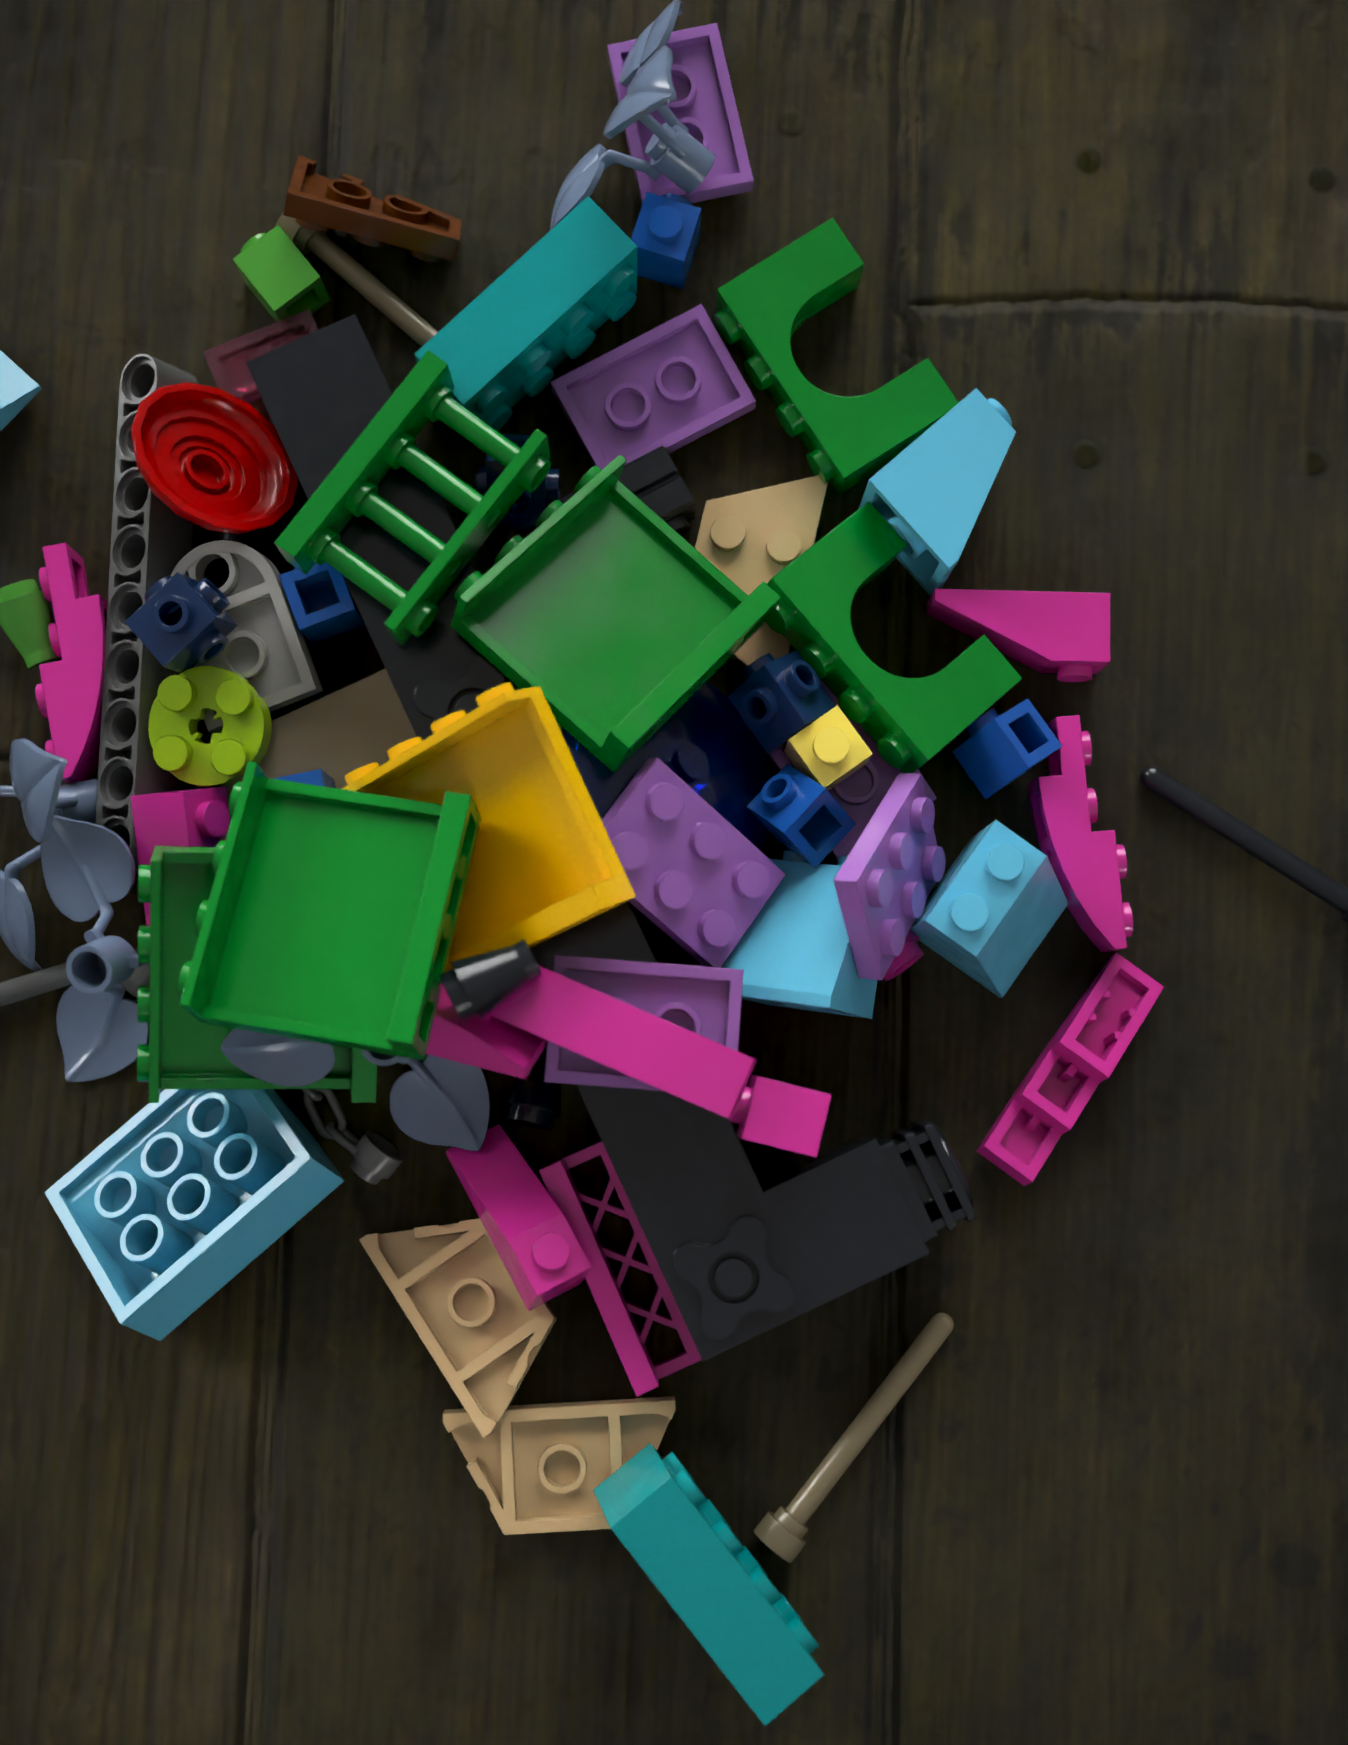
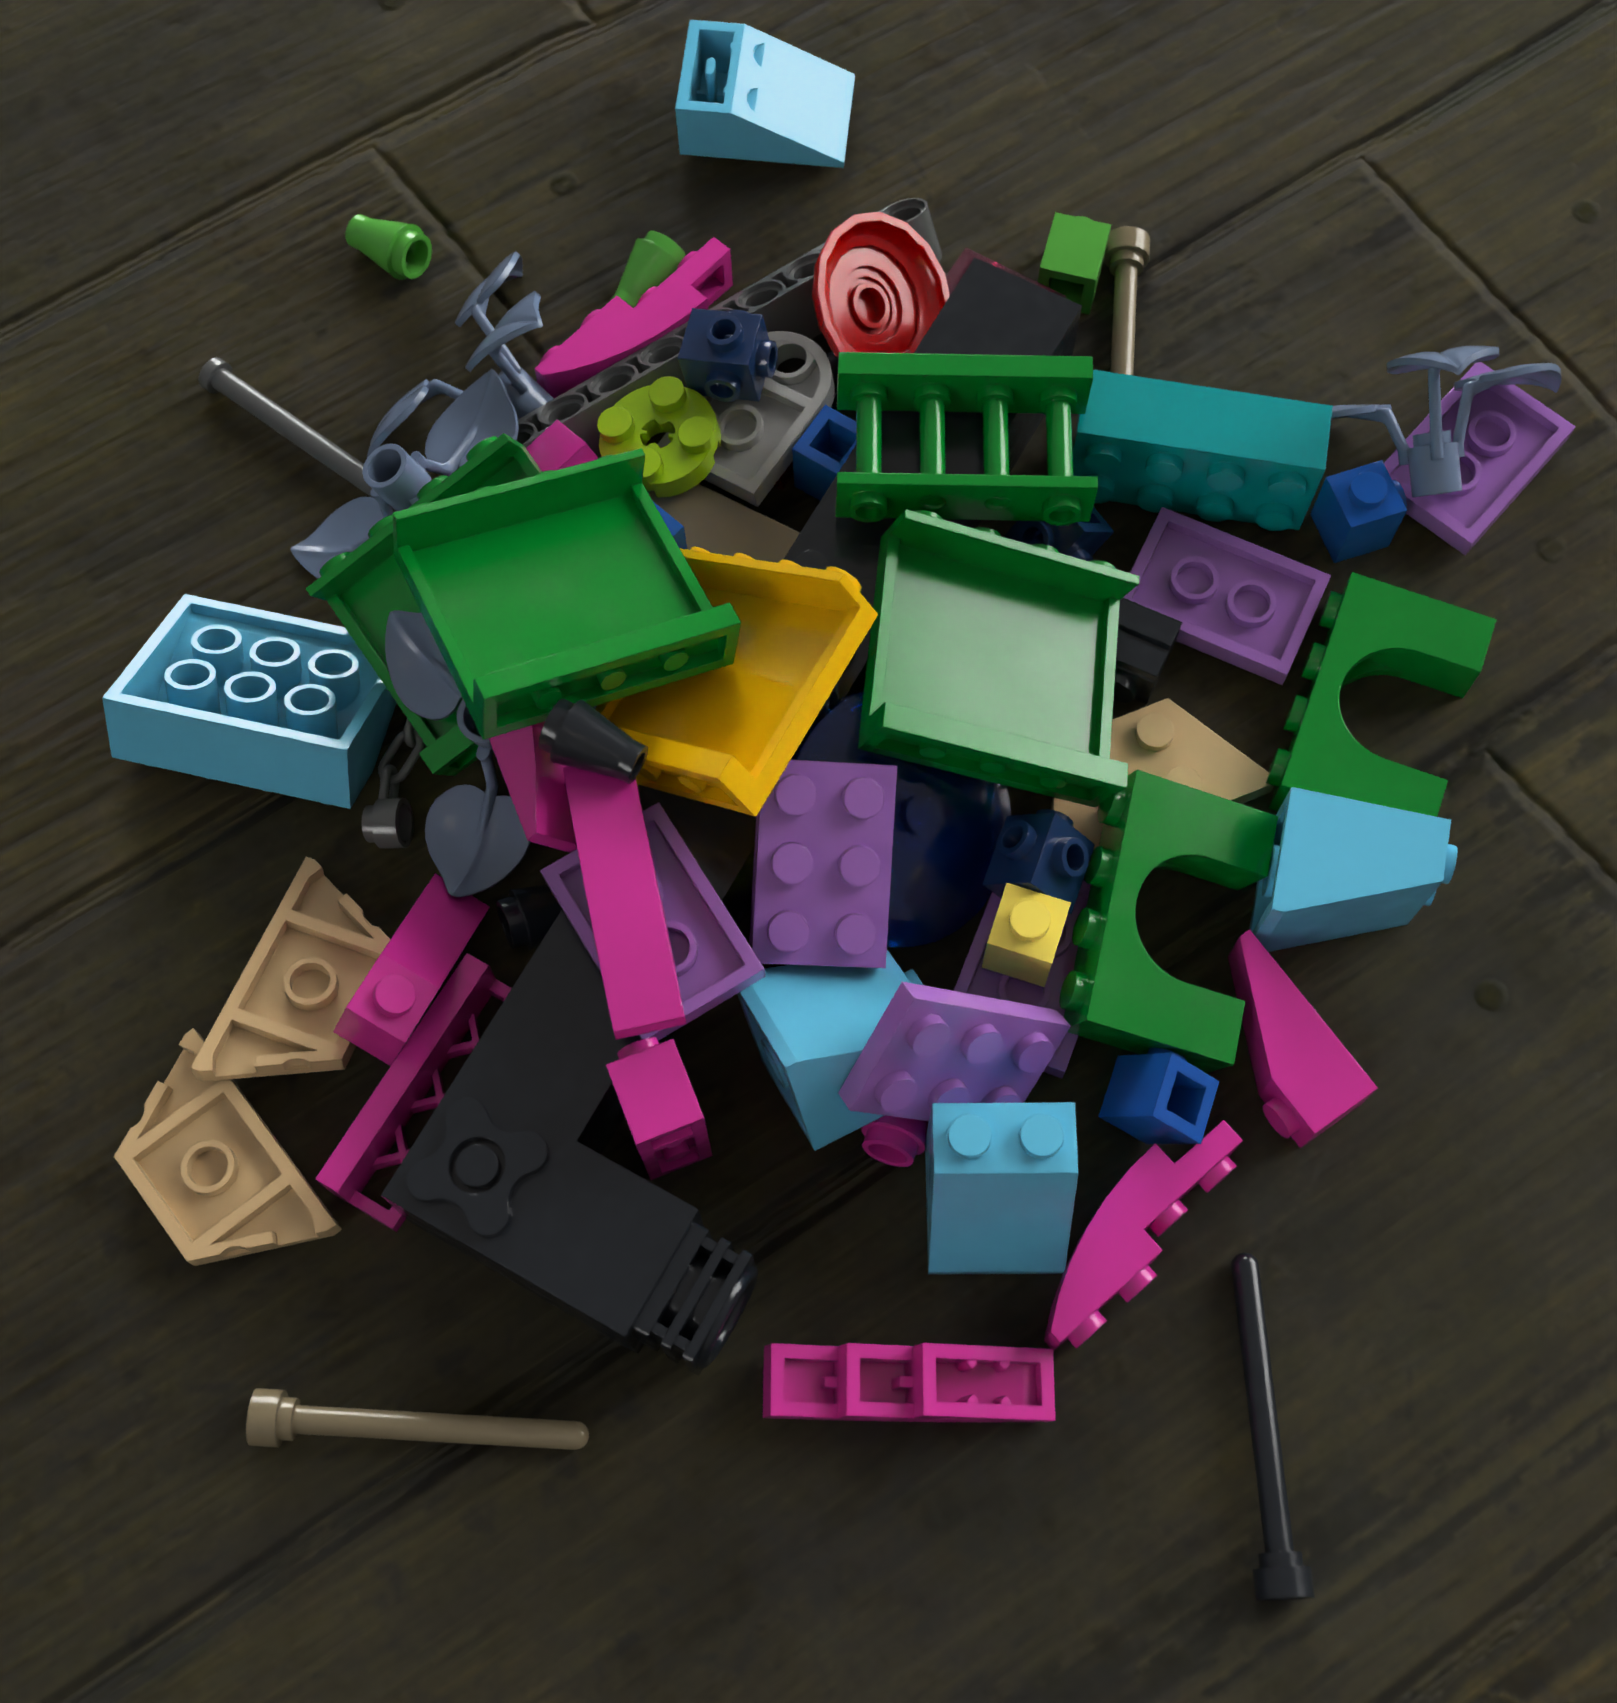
camera: 60 degrees right, 15 degrees down
reddish brown wing [283,155,462,262] -> none
teal brick [593,1442,824,1726] -> none
blue brick [747,763,856,868] -> none

